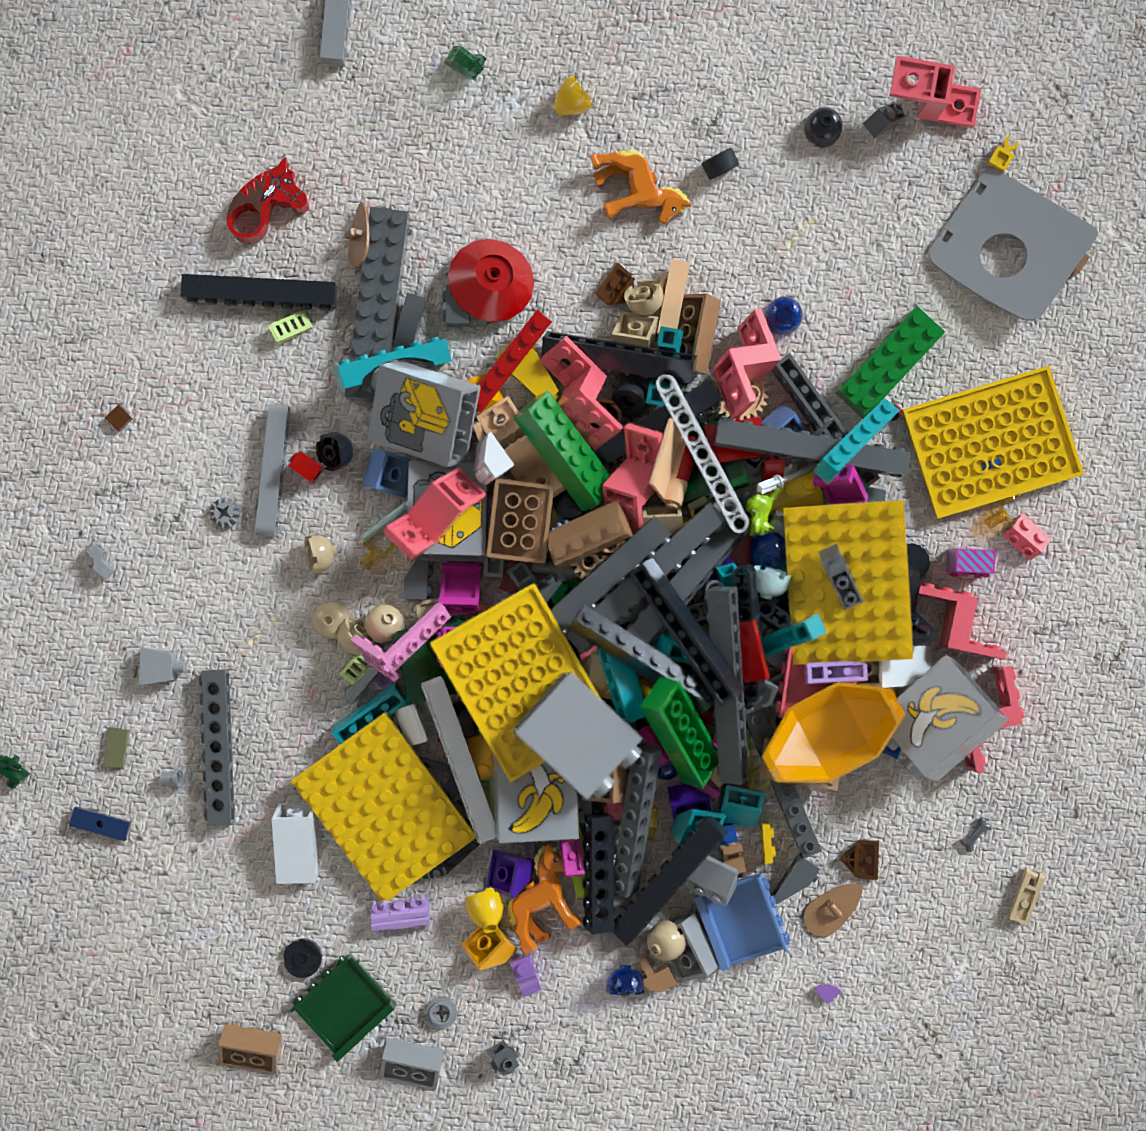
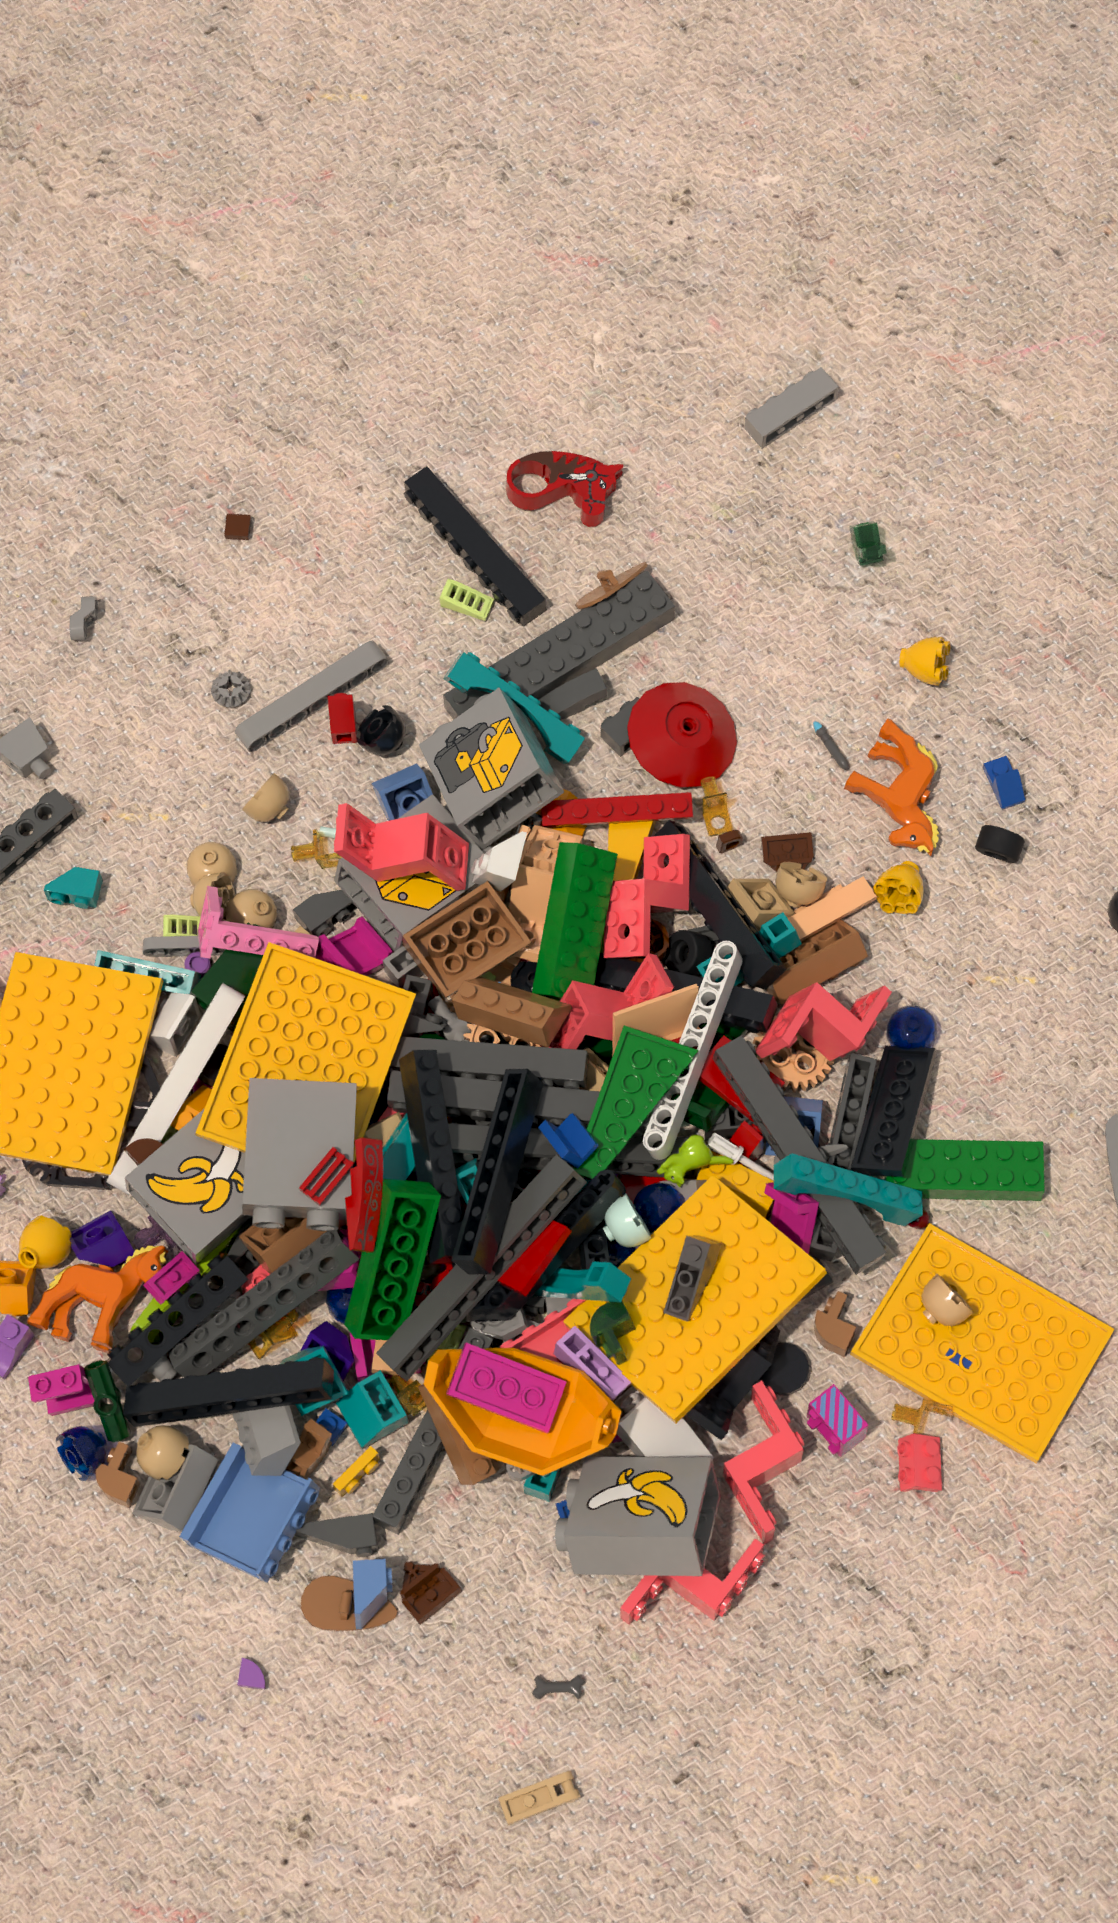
camera: 50 degrees right, 20 degrees down
none -> dark pink panel [28,1364,94,1416]
none -> teal slope [44,867,103,909]
none -> dark green piece [84,1359,131,1443]
none -> reddish brown brick [123,1138,163,1166]
none -> red tile [299,1147,354,1206]
none -> red slope [345,1138,383,1253]
none -> medium blue slope [353,1559,393,1629]
none -> dark pink plate [446,1343,566,1433]
none -> blue panel [539,1113,598,1168]
none -> green wing [573,1026,699,1180]
none -> clear green brick [590,1301,636,1365]
none -> clear yellow bracket [701,777,733,837]
none -> reddish brown tile [716,830,744,853]
none -> dark grey piece [813,721,849,770]
none -> medium nougat brick [814,1291,856,1357]
none -> black plate [851,1045,937,1177]
none -> yellow piece [873,861,924,914]
none -> tan cylinder [922,1273,973,1326]
none -> blue slope [983,756,1025,810]

